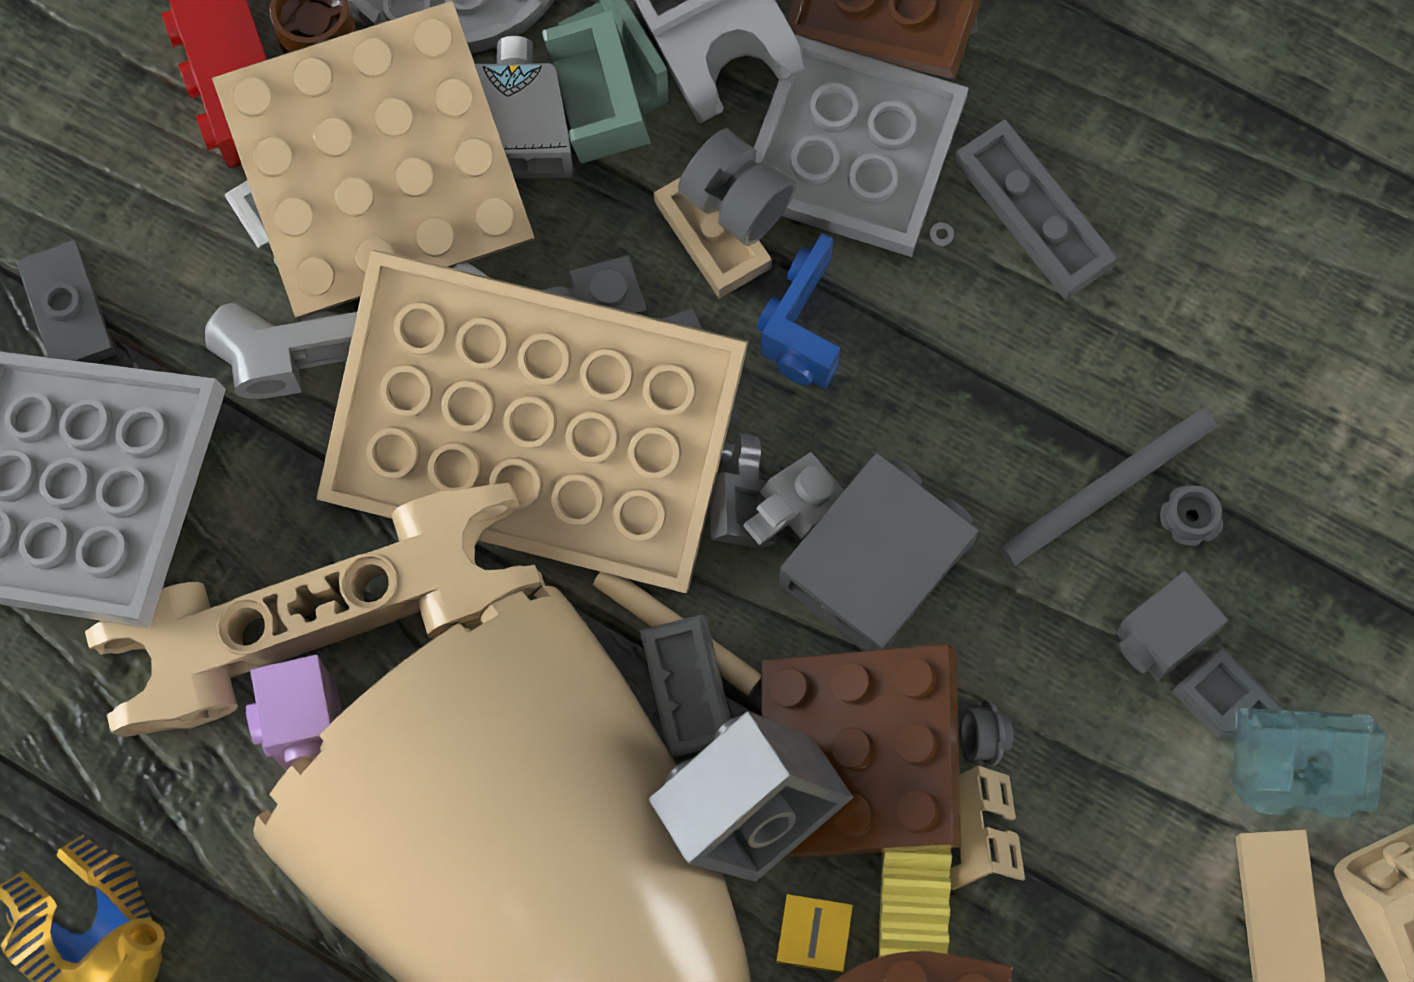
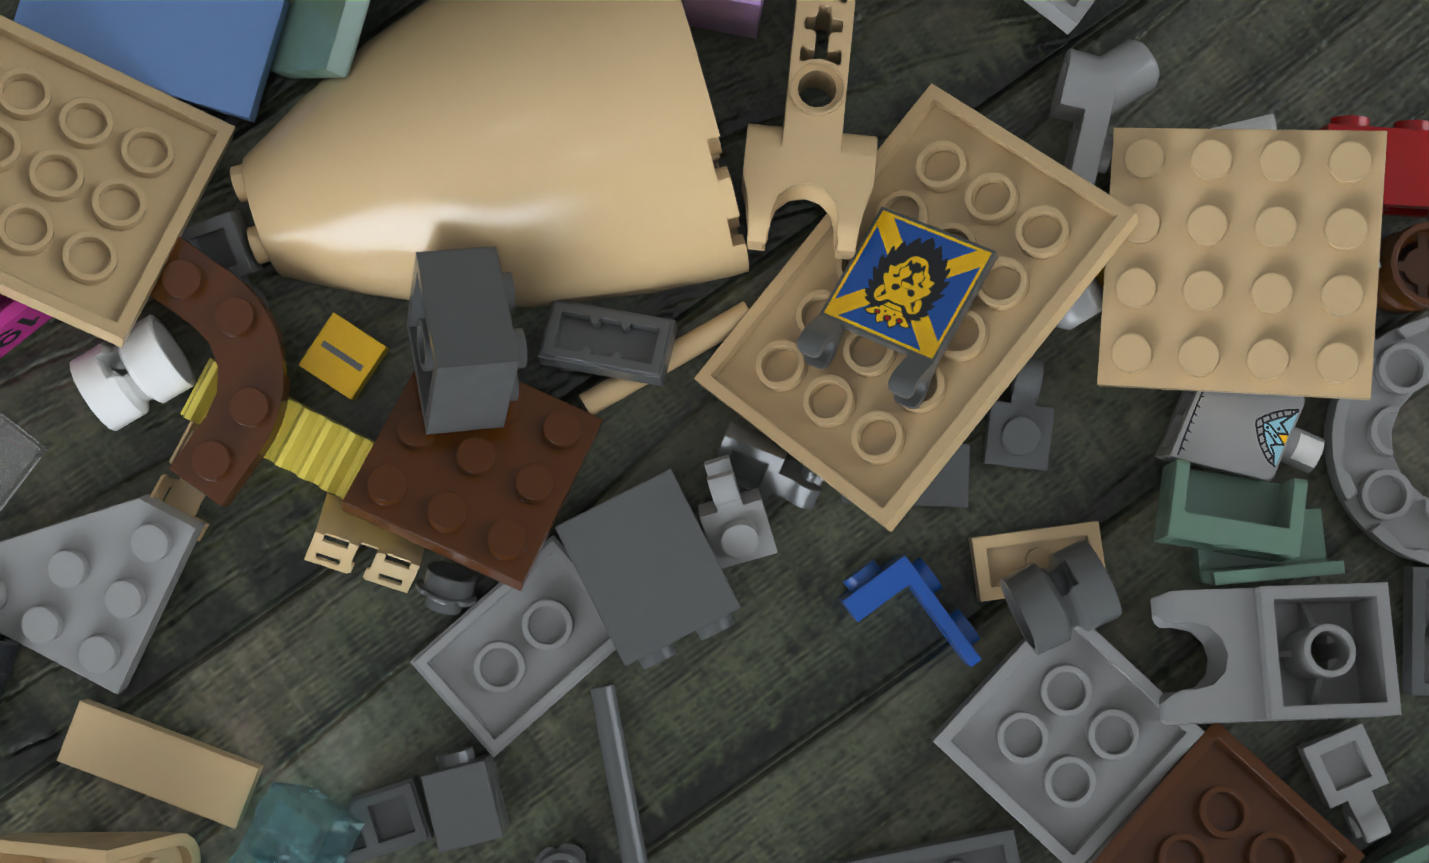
camera: 110 degrees right, 15 degrees up
light grey piece [929,222,954,246] -> none
none -> light grey tile [410,535,616,757]
none -> flag [797,206,998,410]

